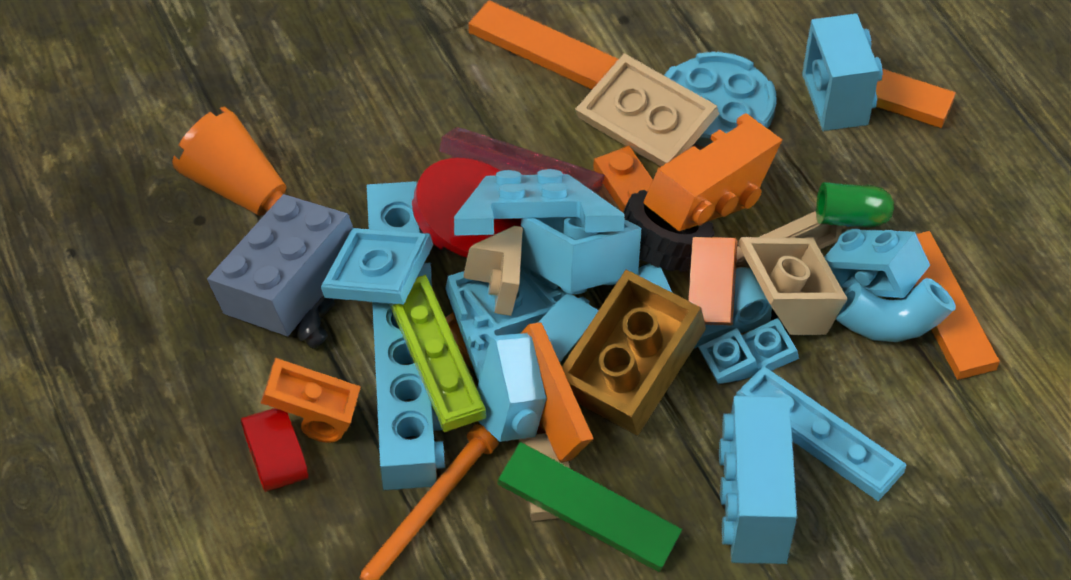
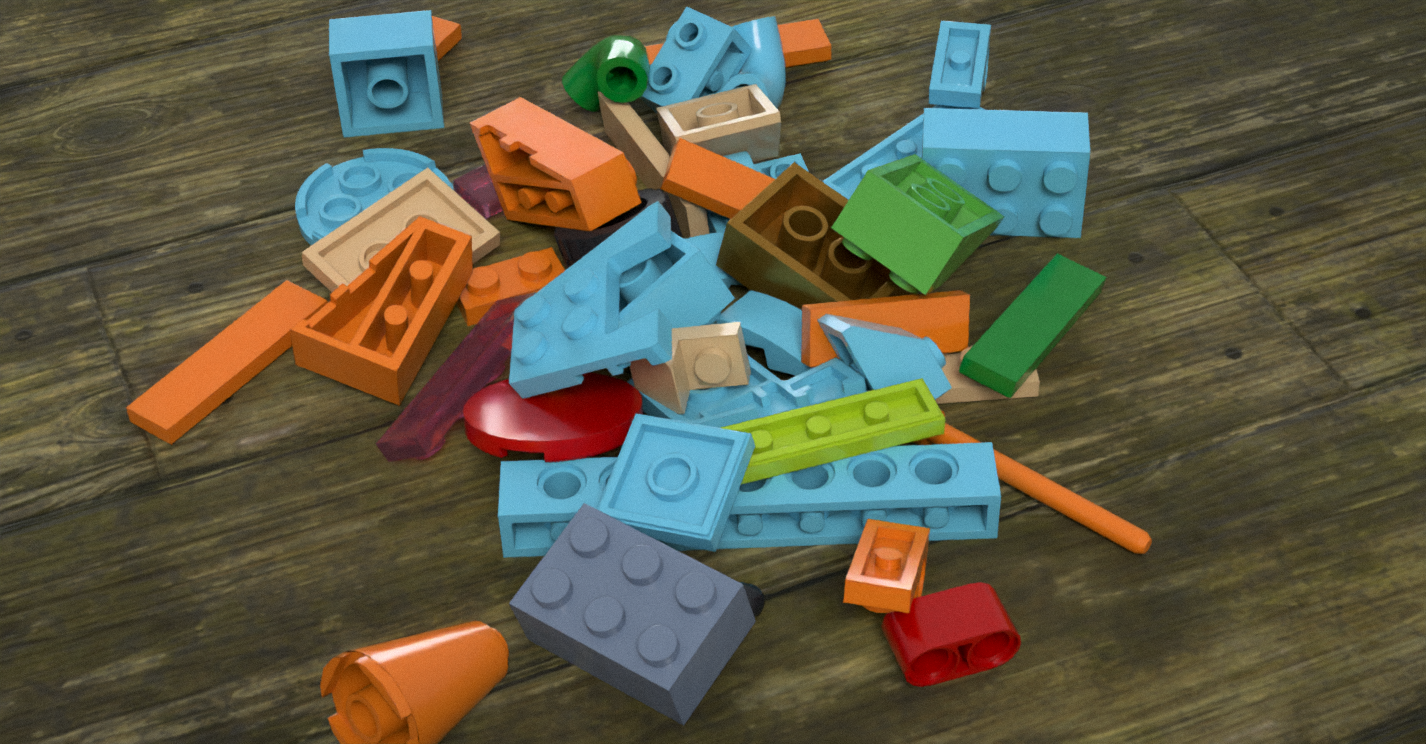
camera: 85 degrees left, 10 degrees down
none -> orange wedge [290,216,473,406]
none -> bright green slope [831,154,1005,295]
none -> medium azure plate [929,21,991,109]

